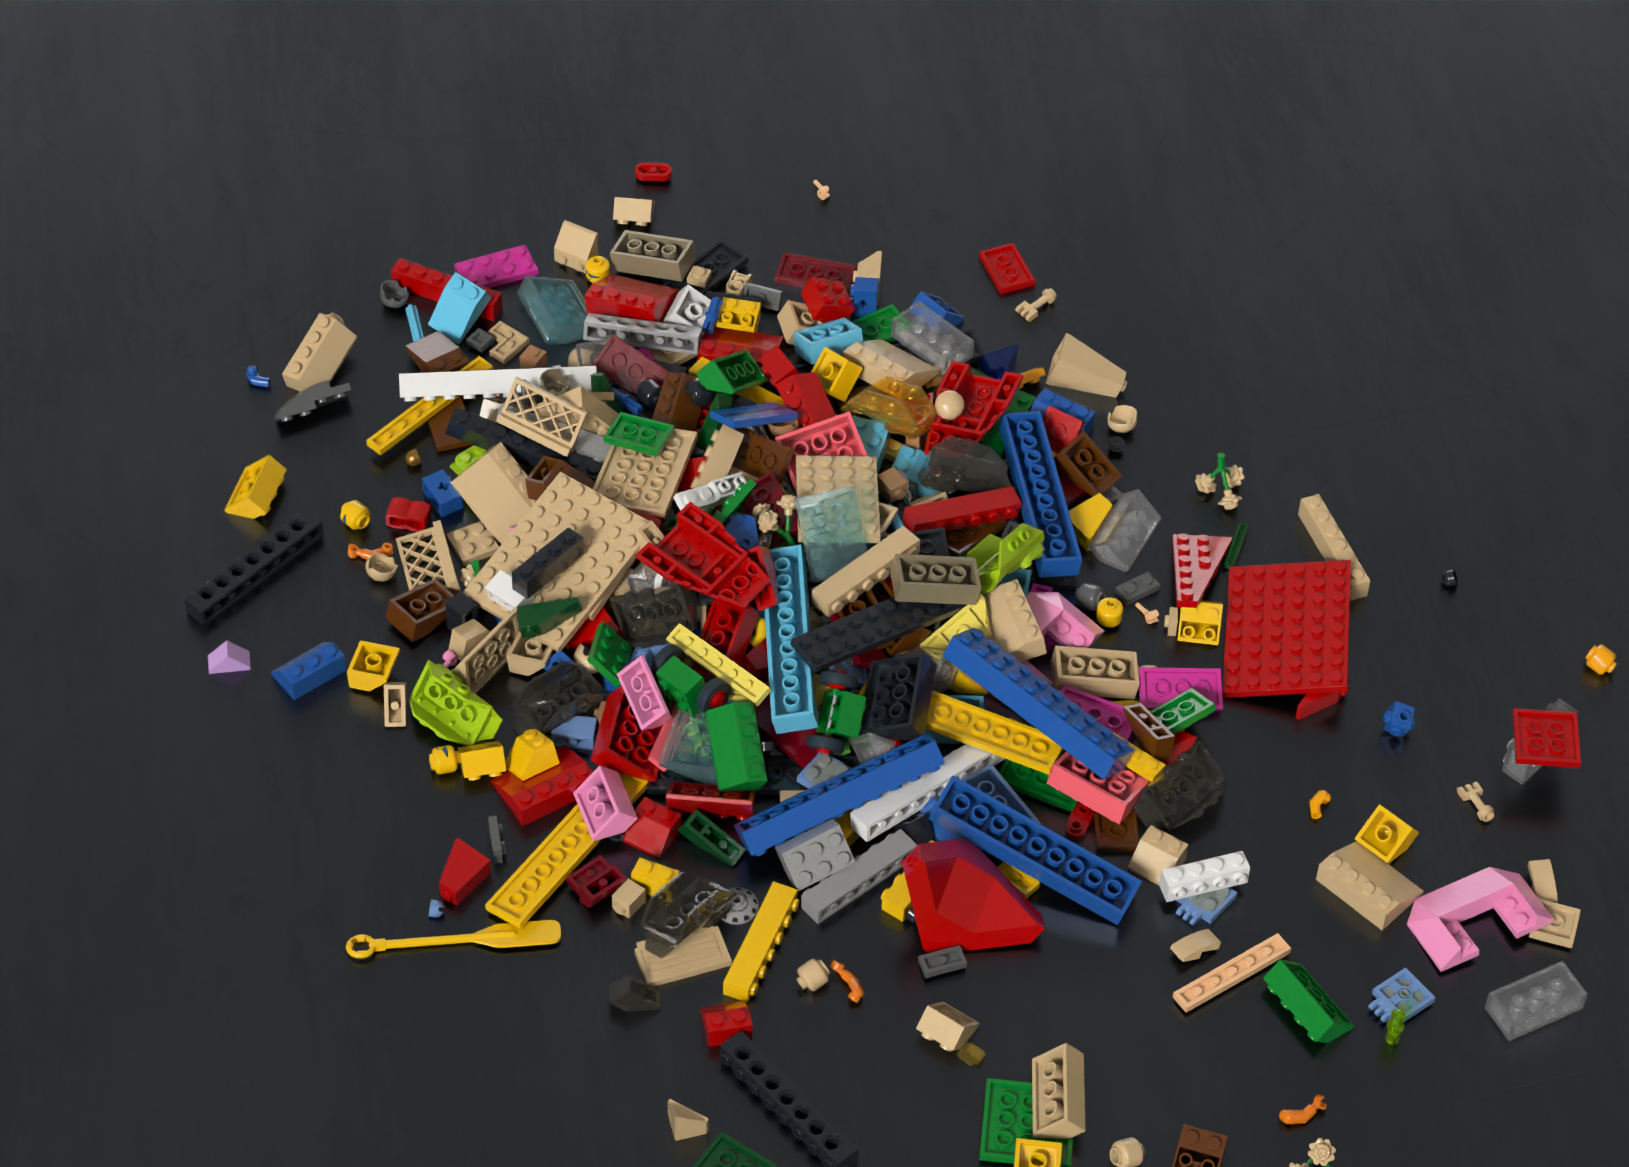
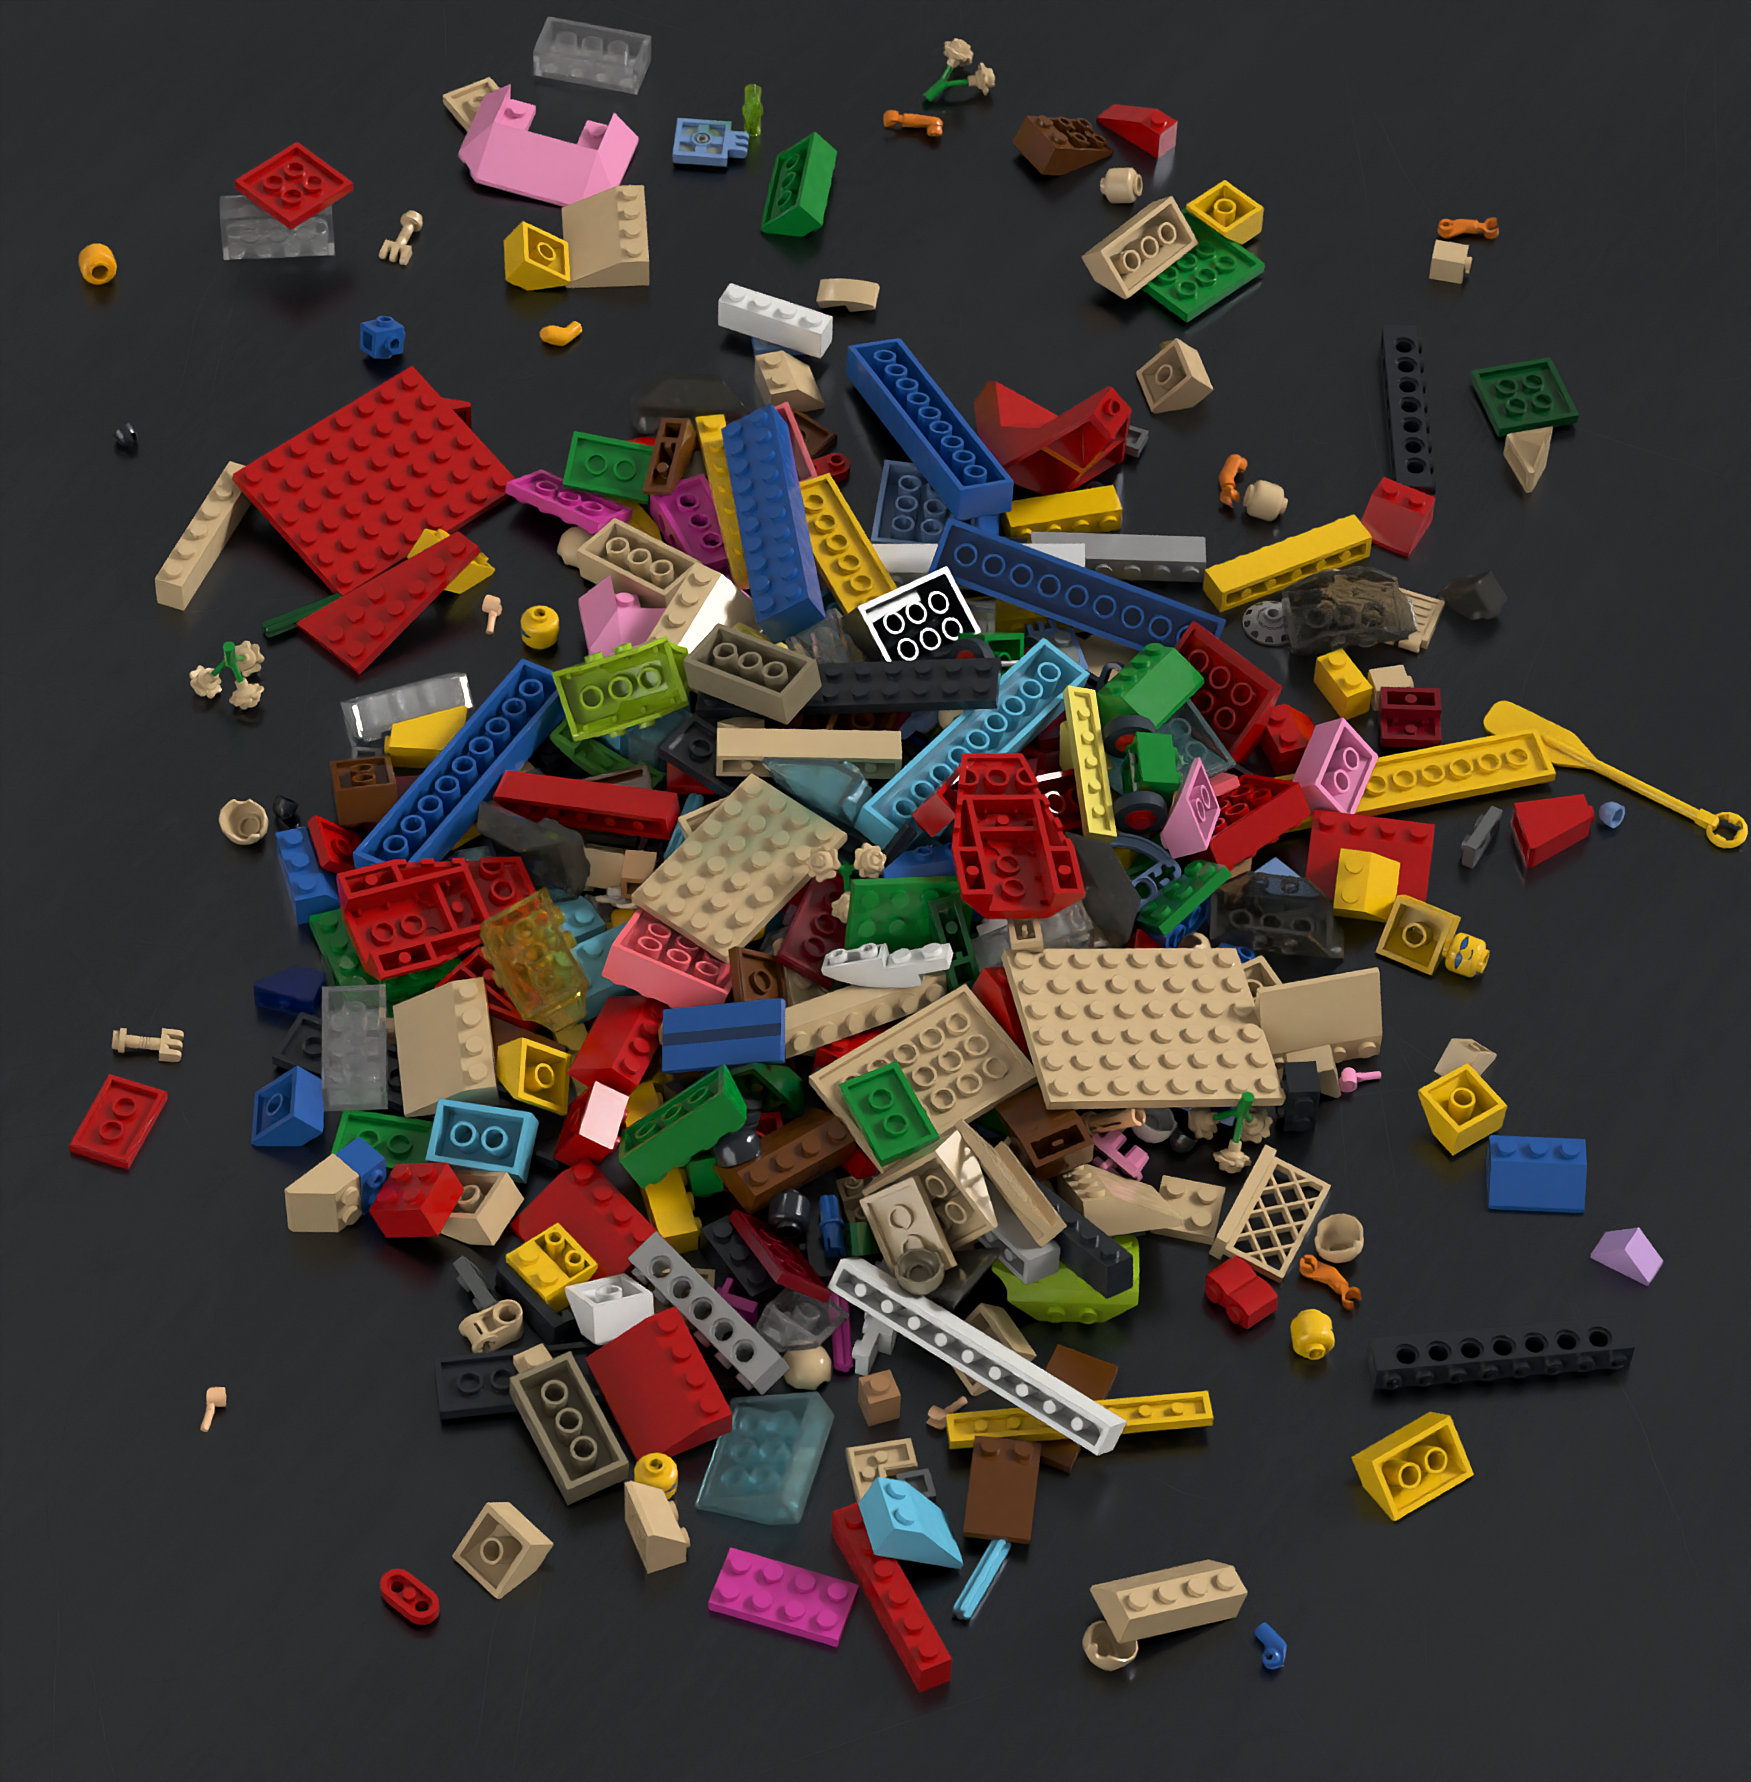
camera: 140 degrees left, 0 degrees up
dark grey slope [274,380,351,422] -> none
dark grey hair [380,280,409,308] -> none
reddish brown slope [386,579,454,642] -> none
pearl gold hinge [405,449,422,466] -> none
lime slope [409,660,503,746] -> none
blue brick [422,469,463,517] -> none
white brick [485,570,536,612] -> none
black brick [512,527,584,599] -> none
dark green slope [517,597,583,638] -> none
blue axle [702,297,722,334] -> none
dark red tile [775,252,857,294] -> none
light grey brick [775,819,855,891] -> none
tan hair [934,390,964,420] -> none
light orange plate [1018,368,1046,389] -> none
tan slope [1046,333,1127,398] -> none
dark grey head [1075,583,1107,611] -> none
dark grey plate [1115,571,1160,606] -> none
tan plate [1164,607,1178,636] -> none
light nougat plate [1173,933,1291,1013] -> none
tan slope [1527,859,1558,903] -> none

